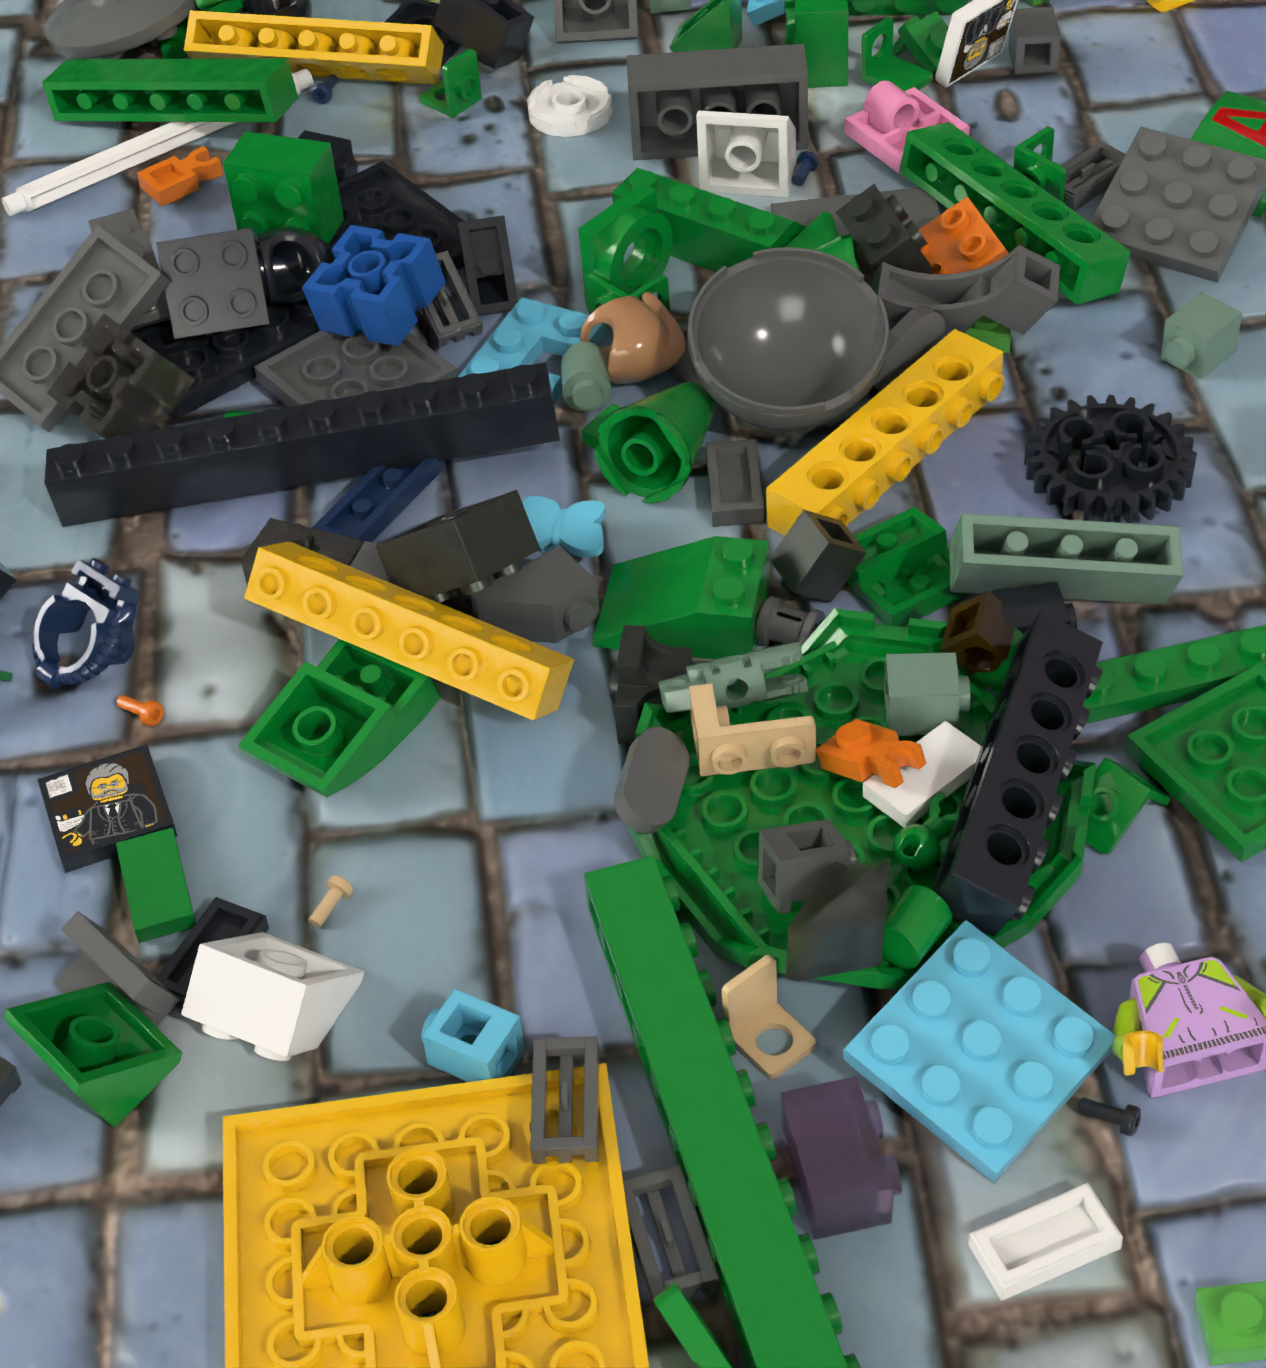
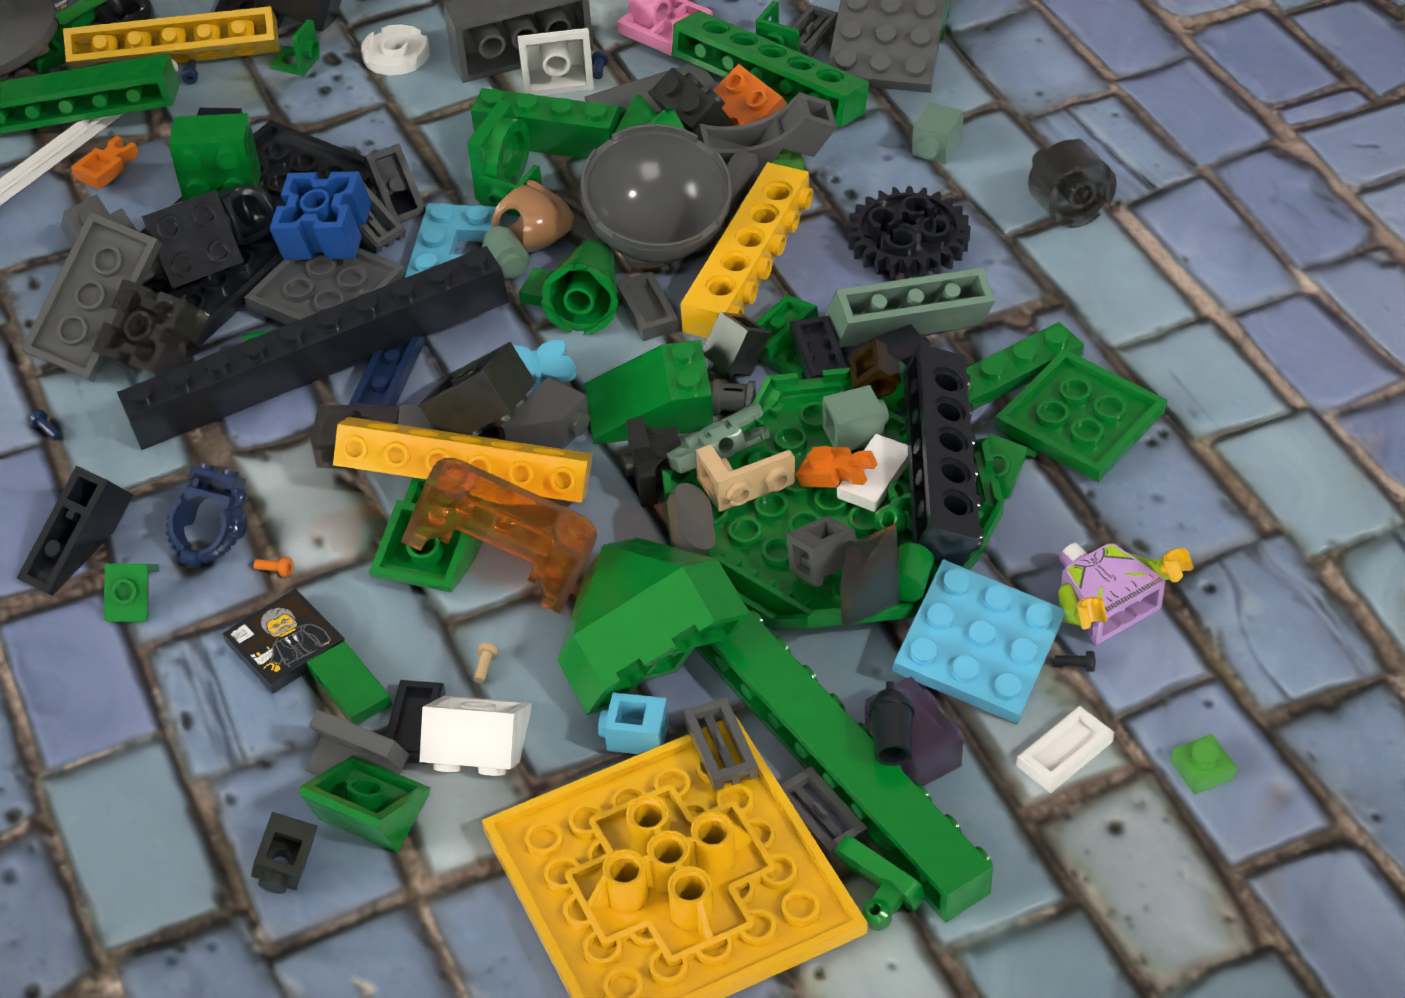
camera: 20 degrees left, 0 degrees up
tan bracket [722,954,816,1080] -> none
none -> clear orange windscreen [401,458,597,614]
none -> green panel [557,538,750,715]
none -> black plate [789,316,848,379]
none -> black piece [868,681,915,766]

